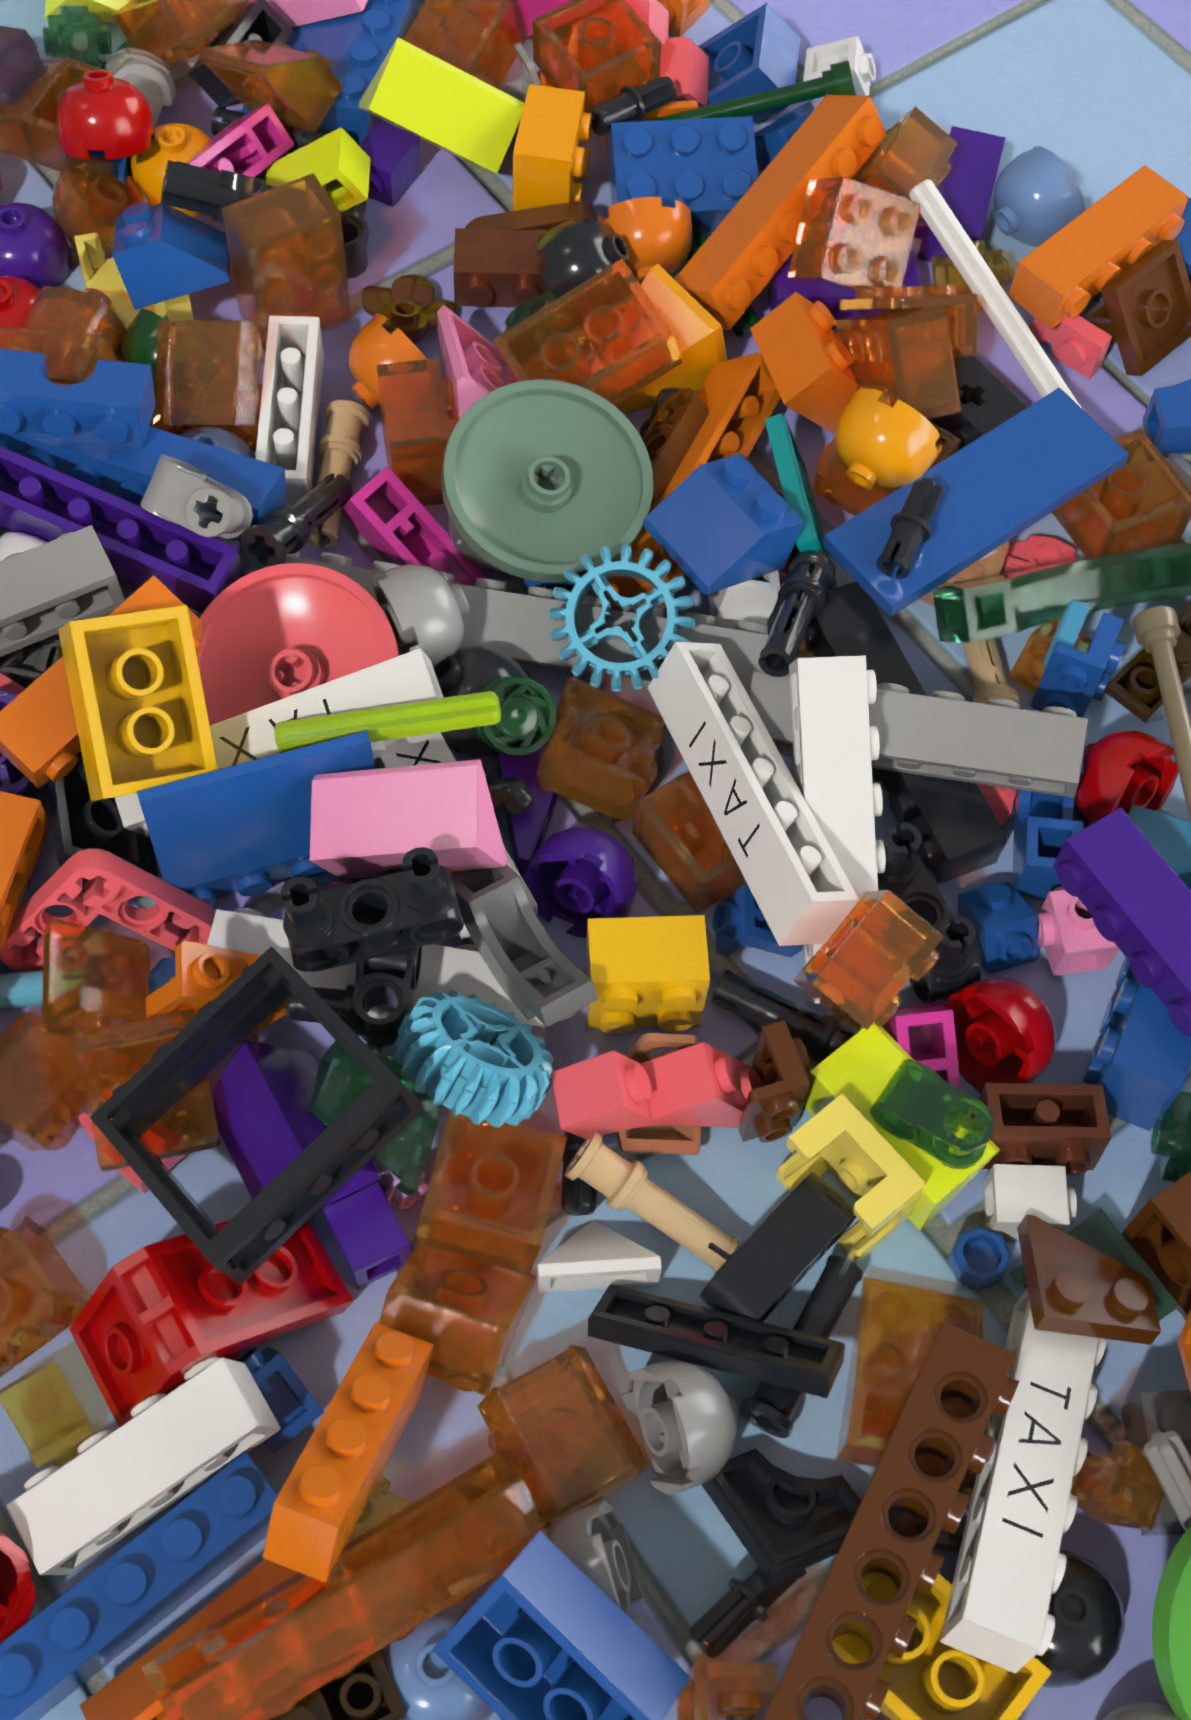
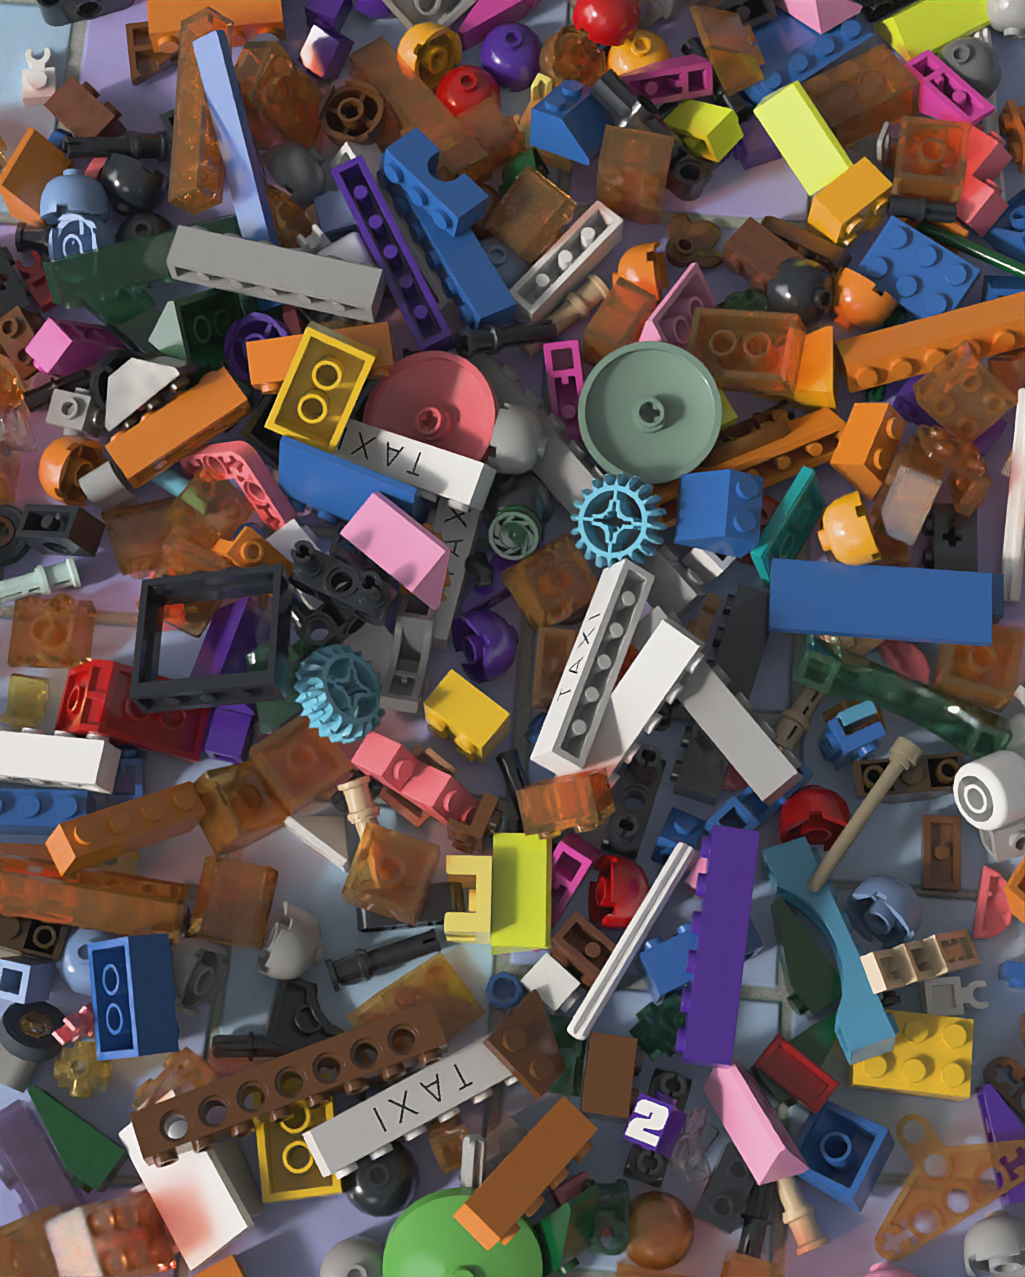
camera: 45 degrees right, 10 degrees up
light grey piece [140,455,253,539] -> none
lime axle [274,691,501,753] -> none
black tile [588,1284,845,1398] -> none
black pin [758,550,836,677] -> none
clear green piece [870,1060,994,1169] -> none
black axle [876,477,944,579] -> none
none -> clear orange brick [341,822,441,926]
none -> white axle [567,842,695,1041]

